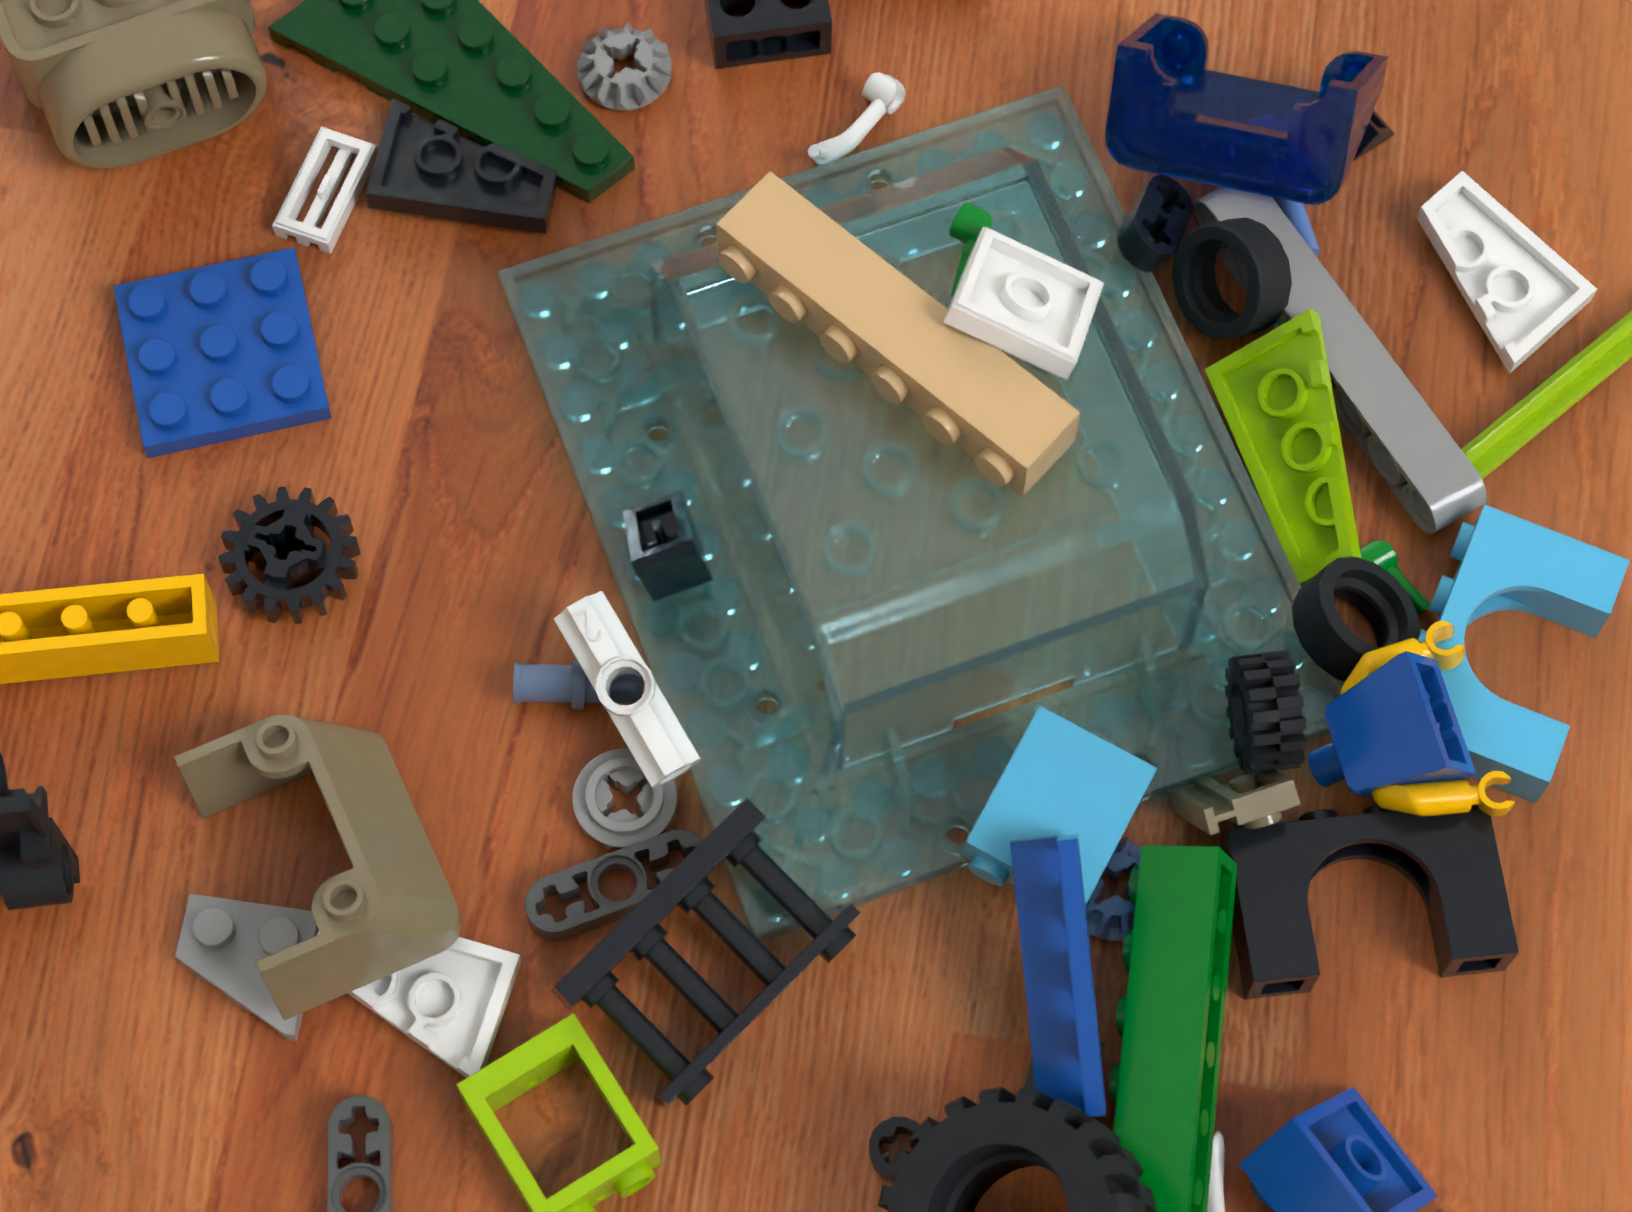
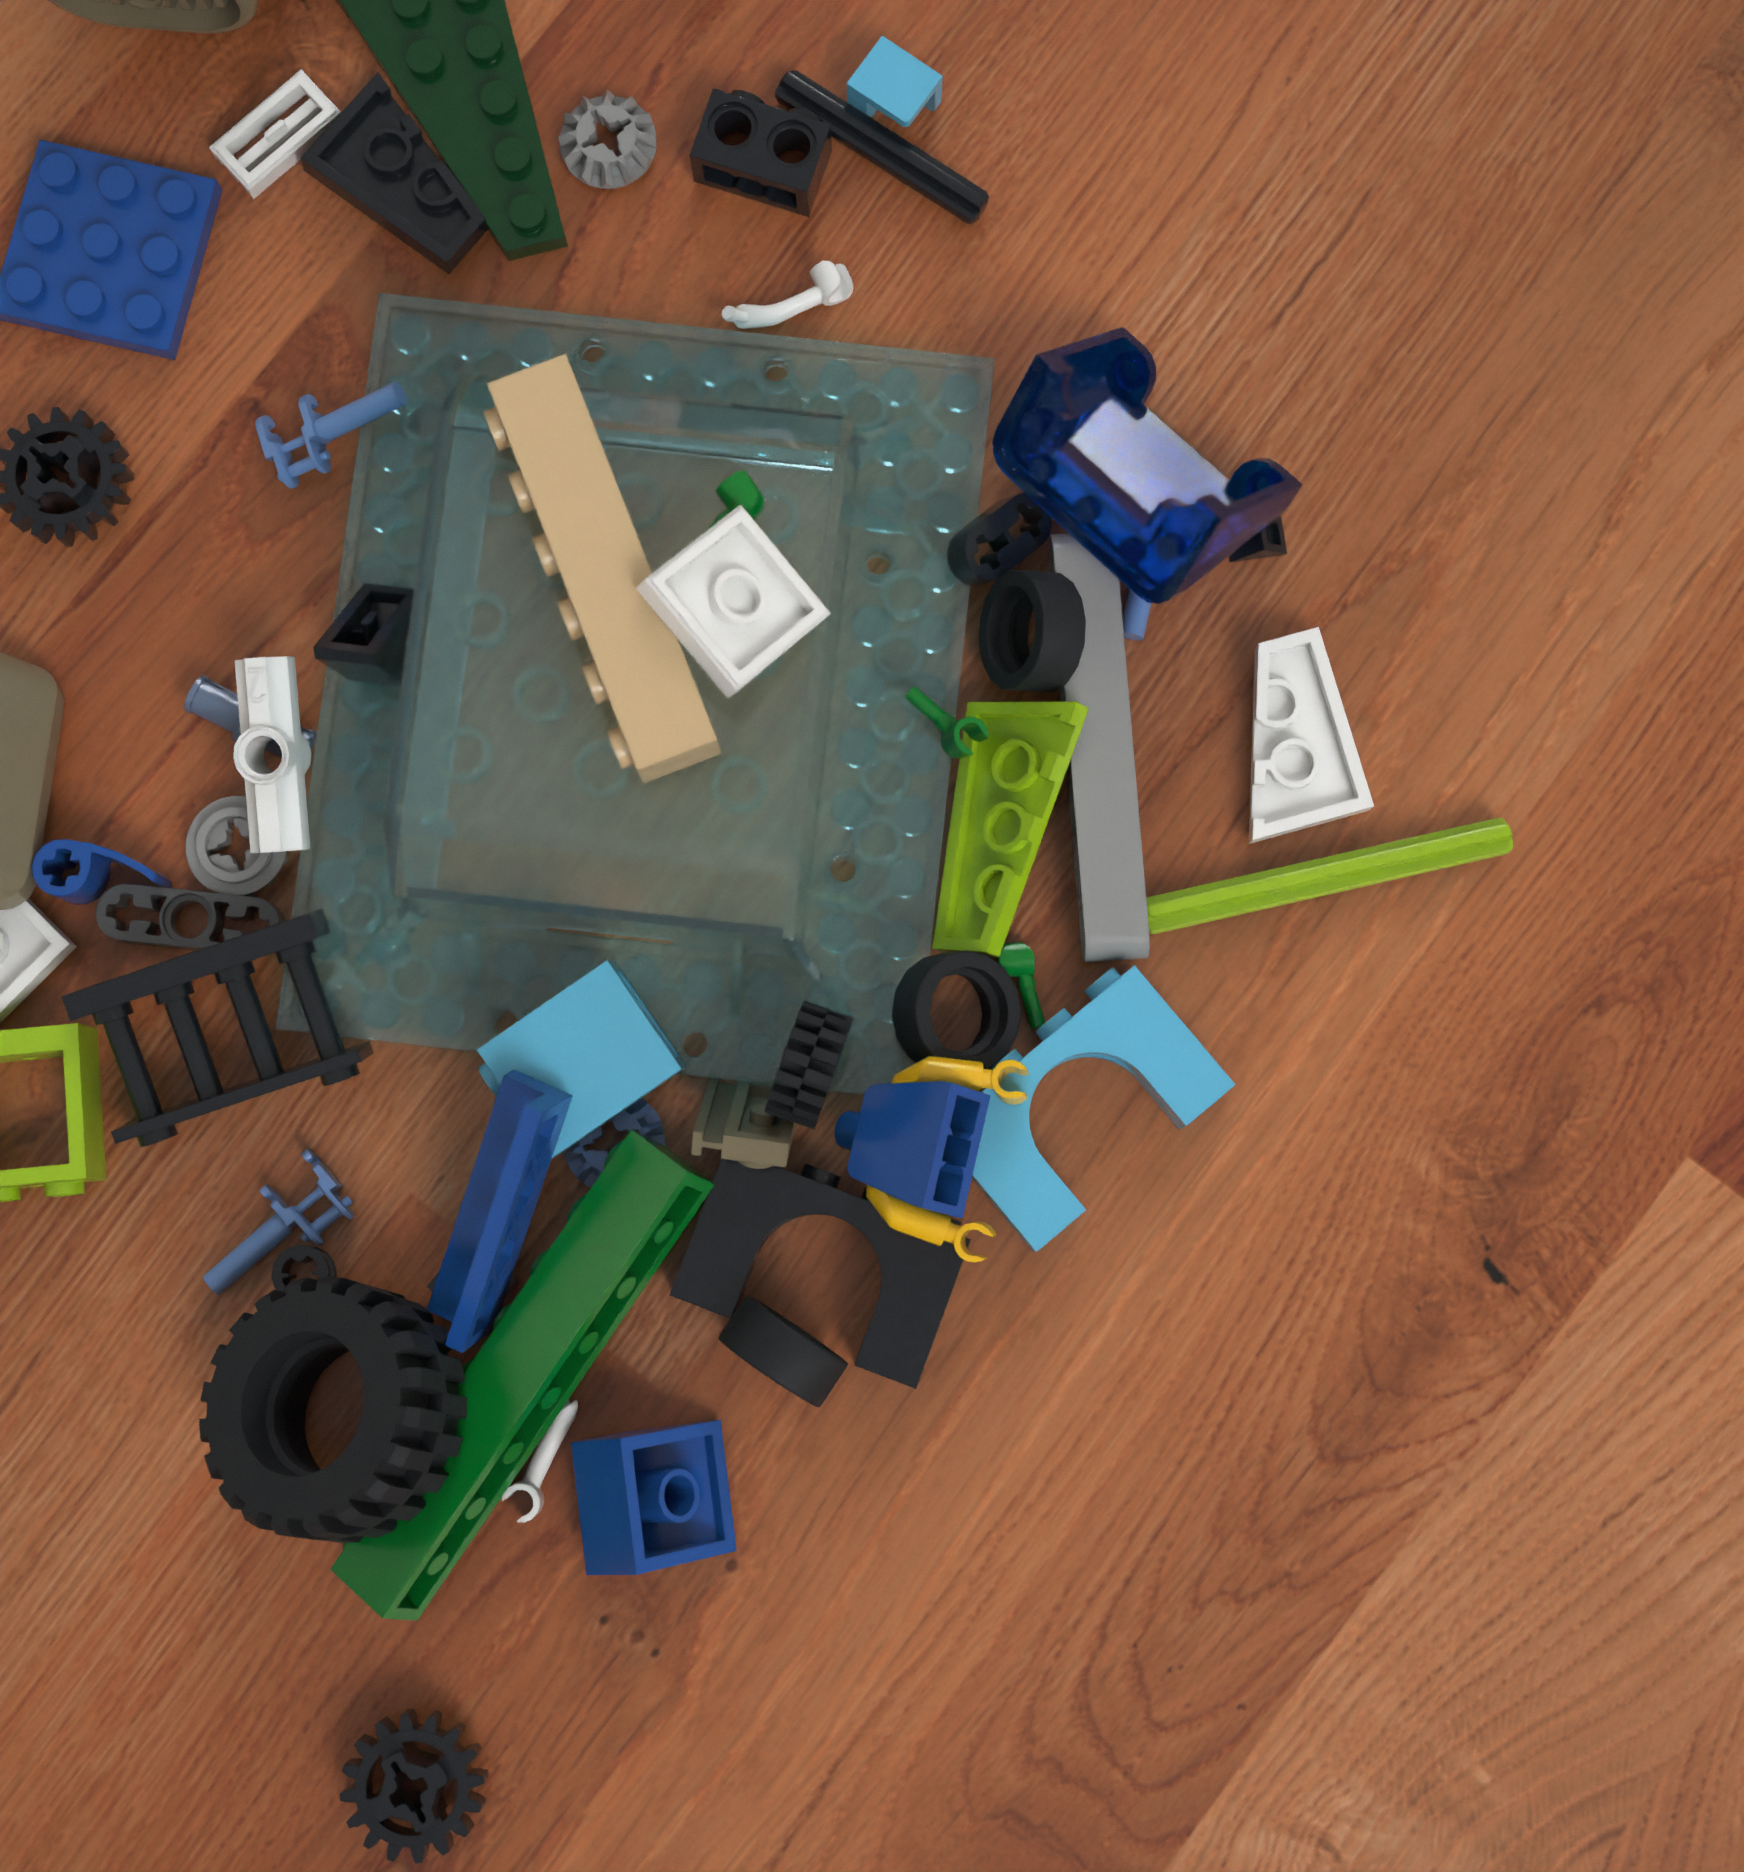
camera: 30 degrees right, 15 degrees up
none -> blue panel [32,839,172,905]
none -> medium blue piece [203,1148,355,1295]
none -> medium blue piece [255,382,407,489]
none -> black tyre [718,1296,848,1407]
none -> green hand [904,685,988,759]

